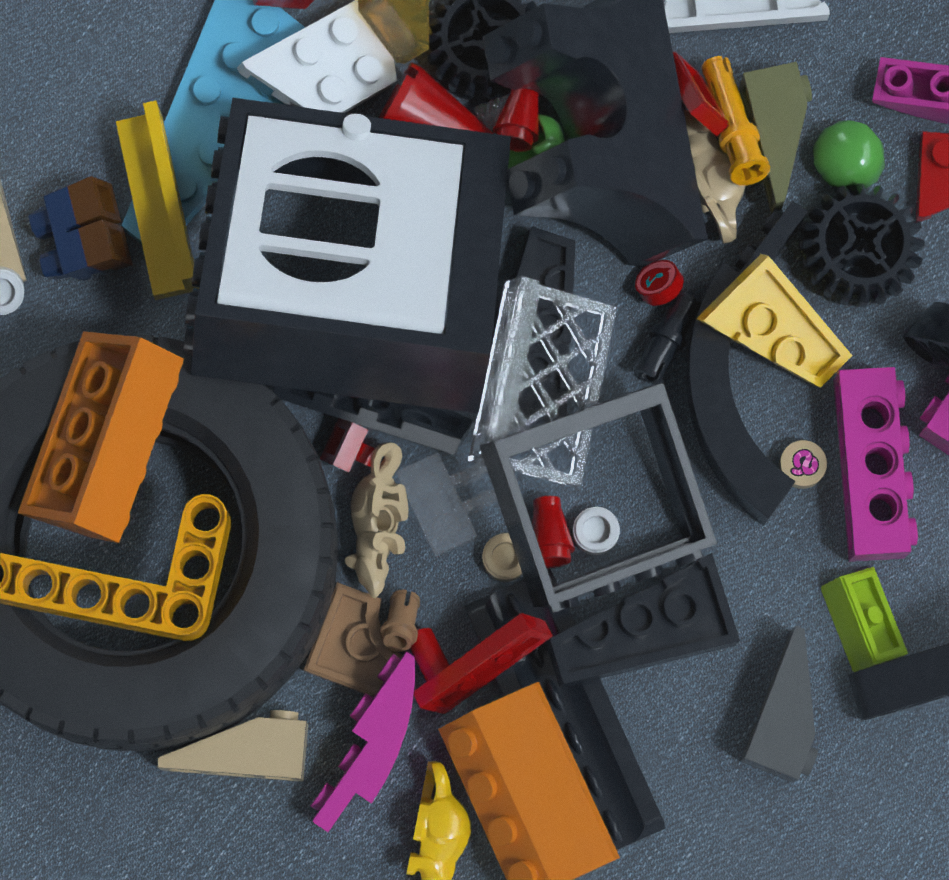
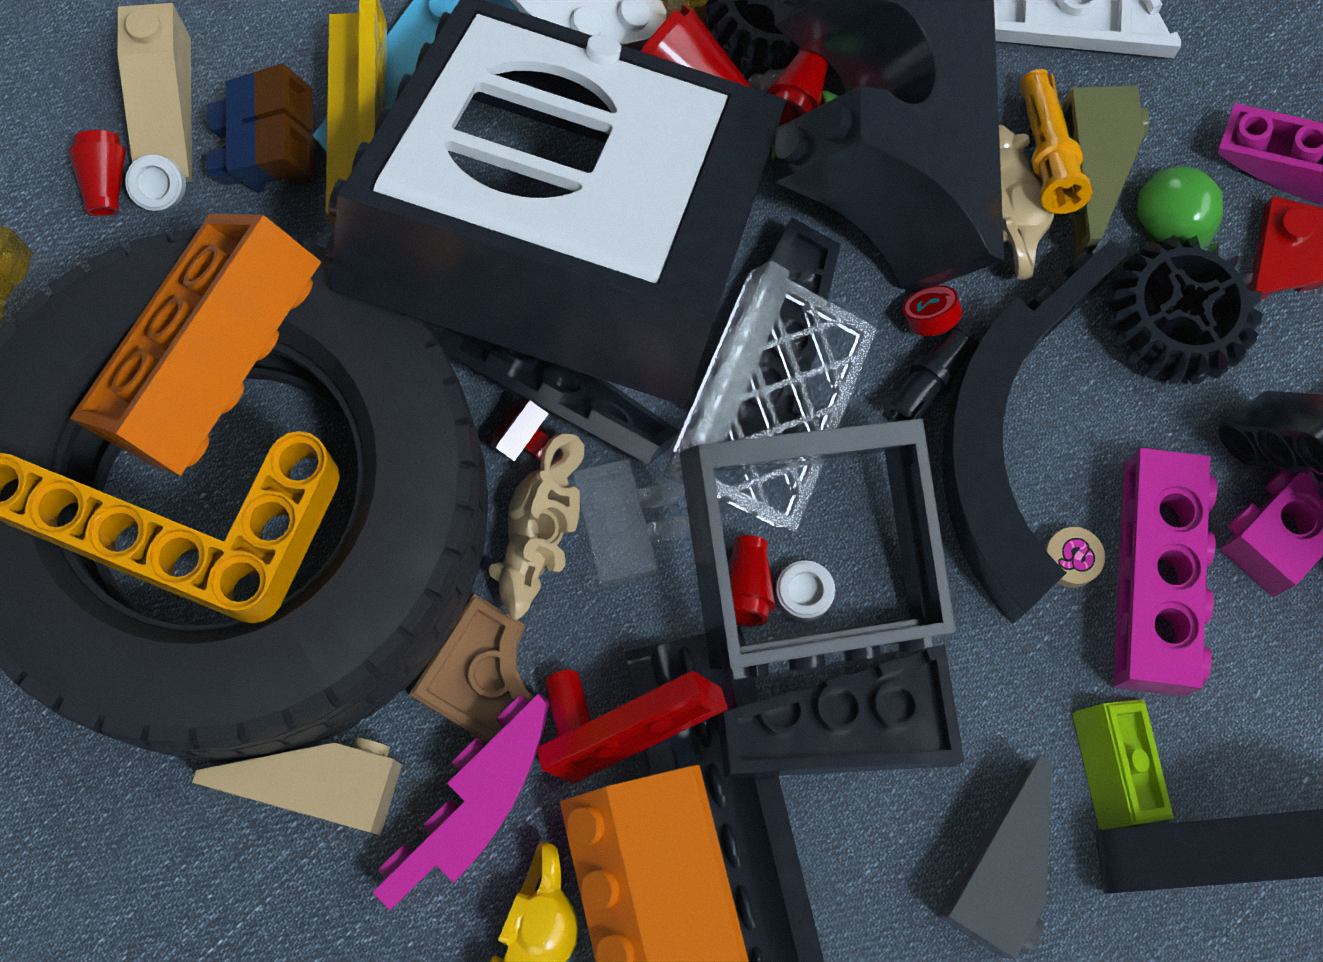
camera: 10 degrees right, 5 degrees down
medium nougat pin [380,589,420,652] -> none
tan tile [482,533,523,582] -> none
red tile [673,51,729,136] -> none
yellow wing [696,254,853,388] -> none

